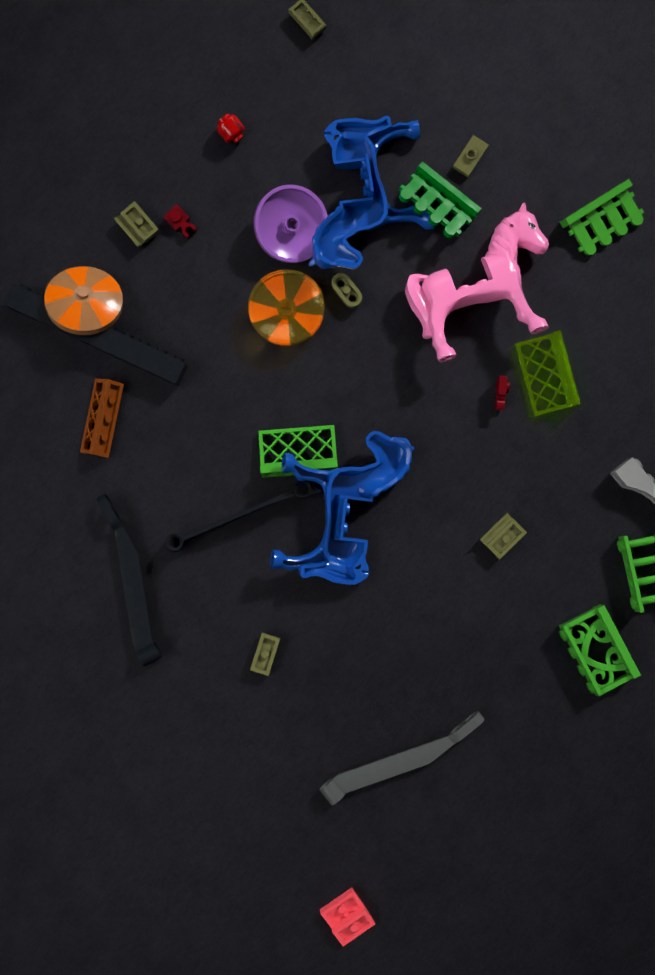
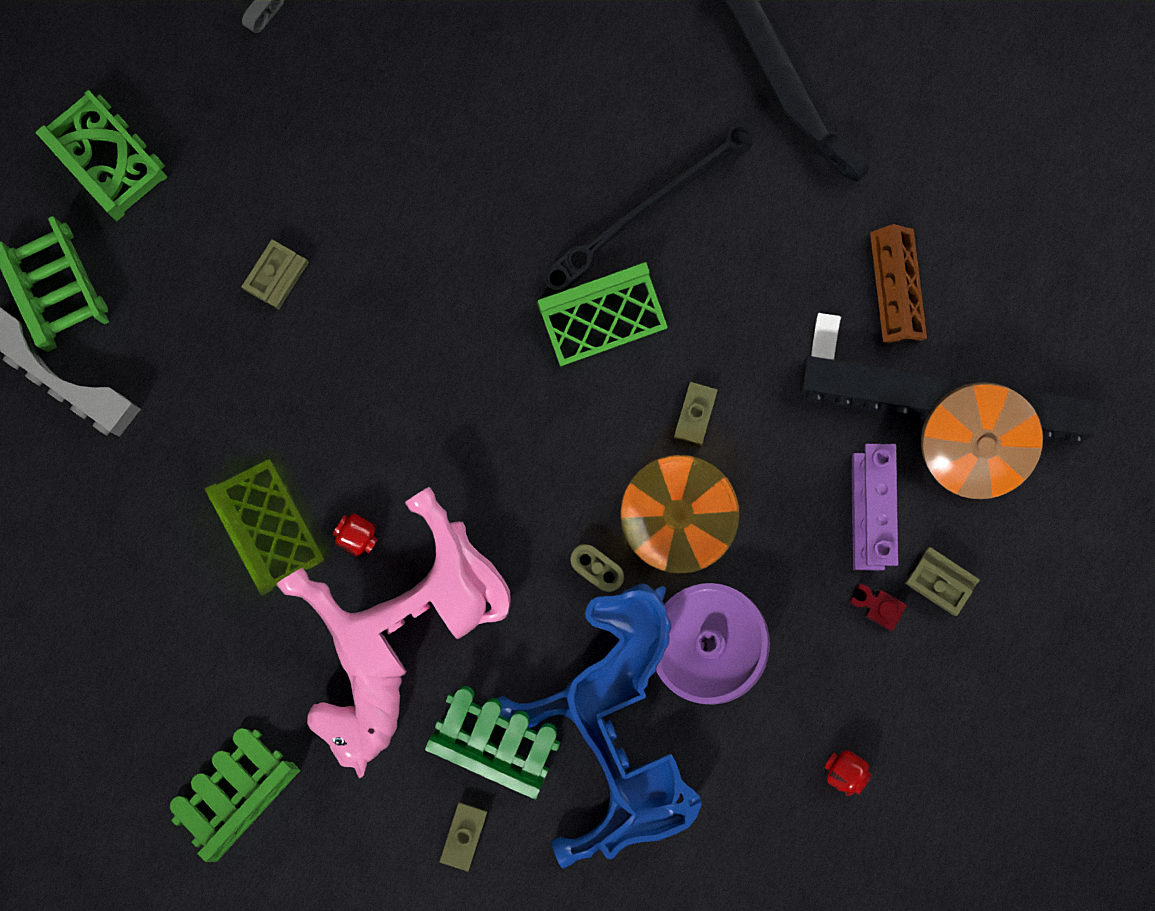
camera: 165 degrees right, 5 degrees down
olive plate [250,632,280,676] -> none
blue animal [270,431,414,585] -> none
dark red plate [495,375,510,411] -> none
none -> red head [332,513,378,557]
none -> olive plate [674,382,718,446]
none -> white sticker [811,313,841,360]
none -> medium lavender fence [852,444,898,571]

